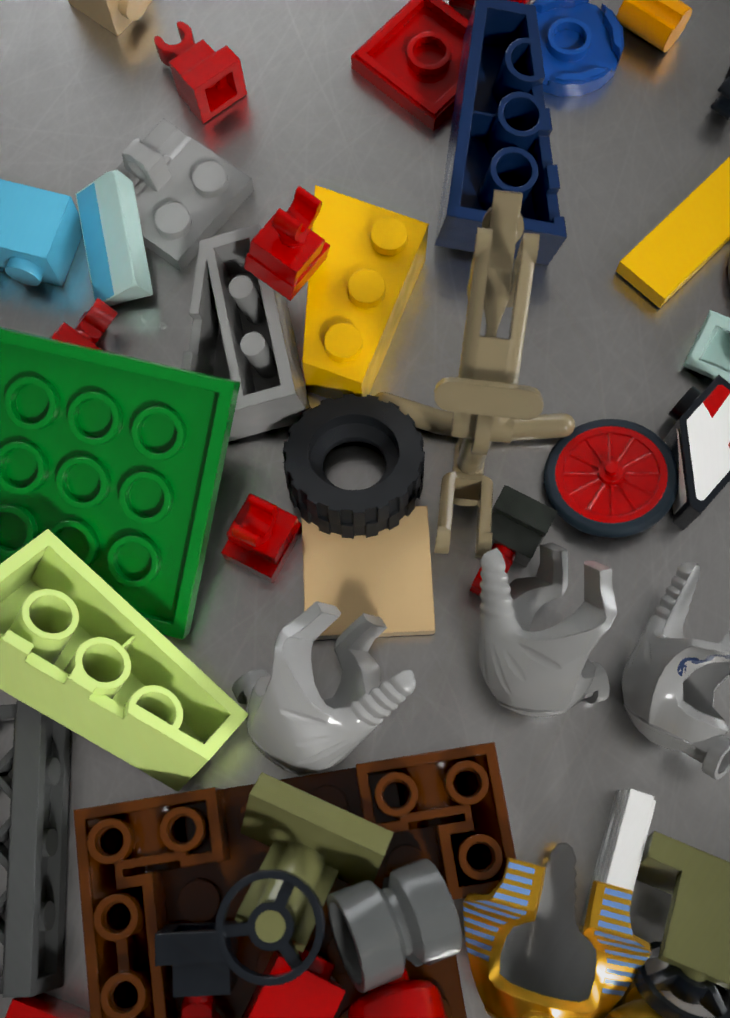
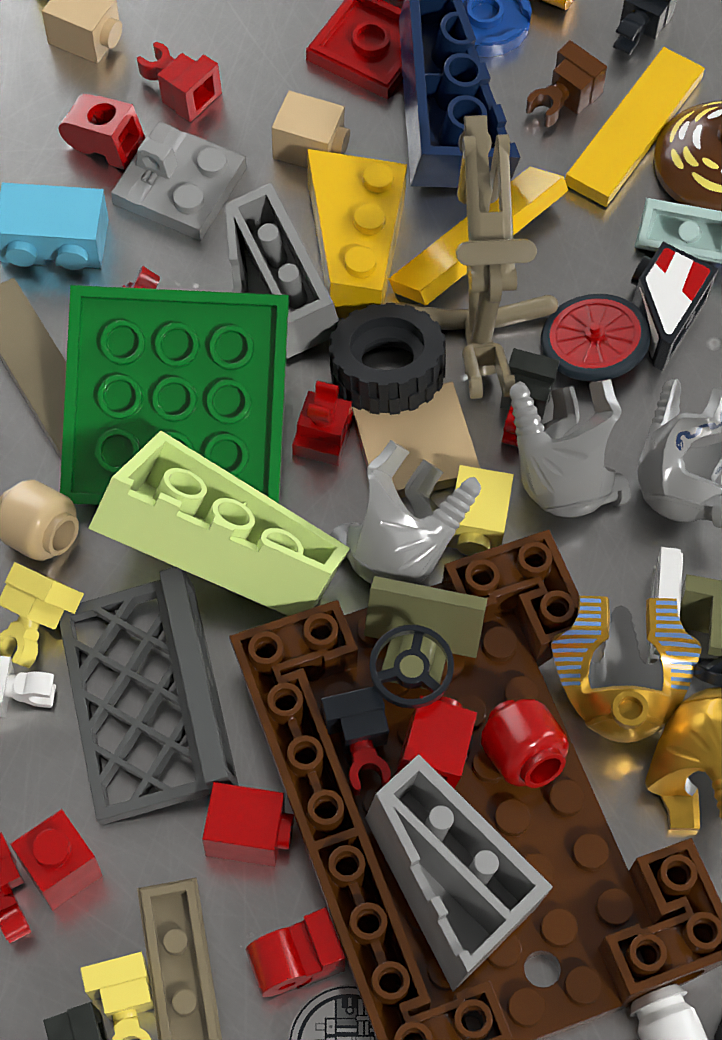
camera: 15 degrees left, 10 degrees down
light aqua slope [75,169,153,306] -> none
red piece [244,186,330,301] -> none
dark grey wheel [327,858,462,993] -> none
none -> red leg [58,94,145,170]
none -> tan brick [272,90,350,169]
none -> yellow tile [388,166,568,305]
none -> light yellow brick [446,465,514,556]
none -> reddish brown piece [526,40,607,127]

